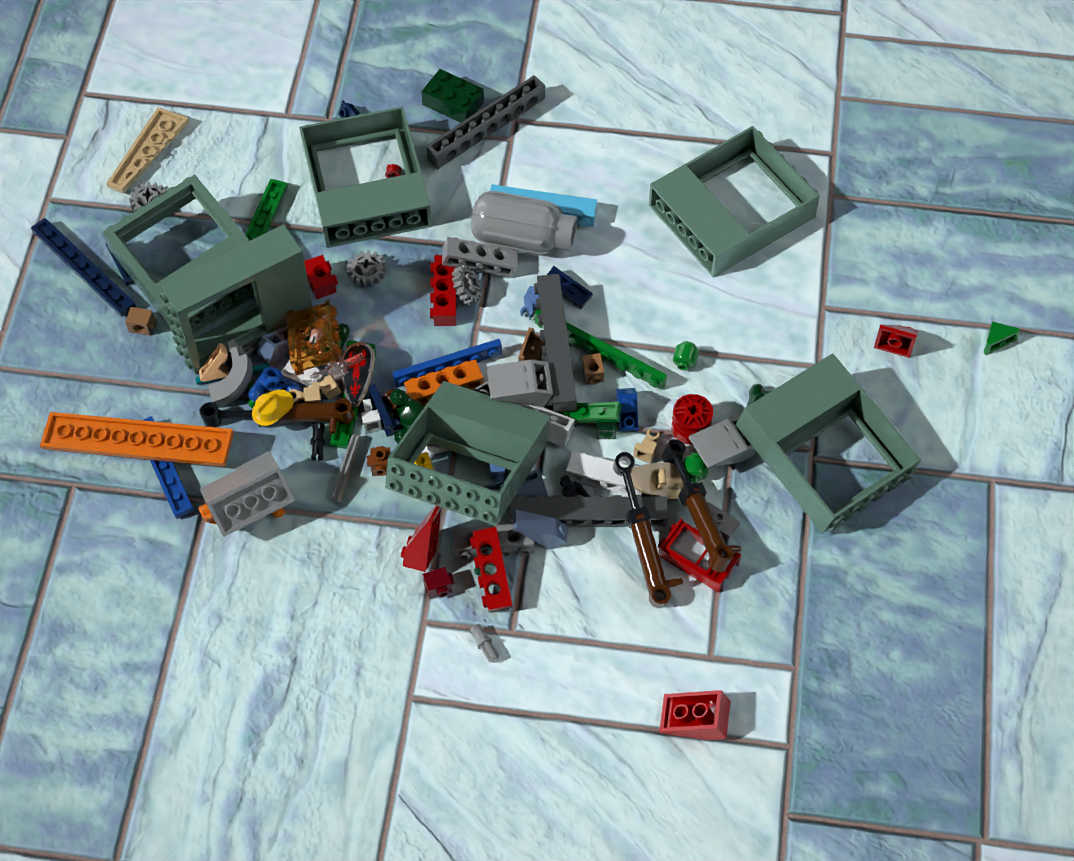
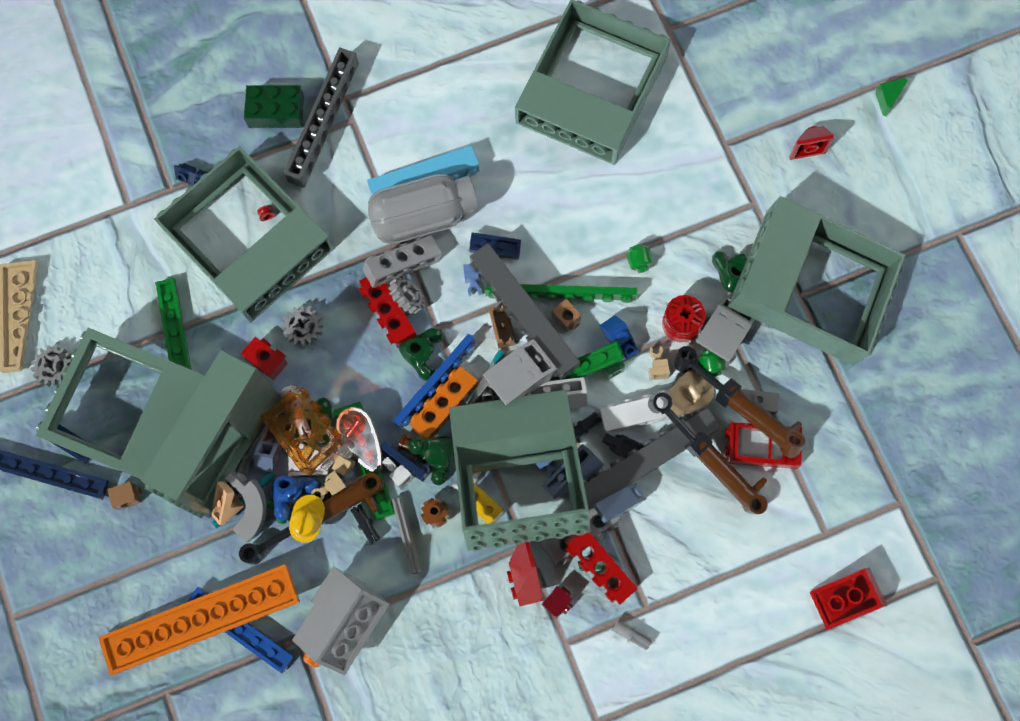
camera: 25 degrees left, 15 degrees up
none -> dark green head [398,327,444,381]
none -> black pin [573,411,602,439]

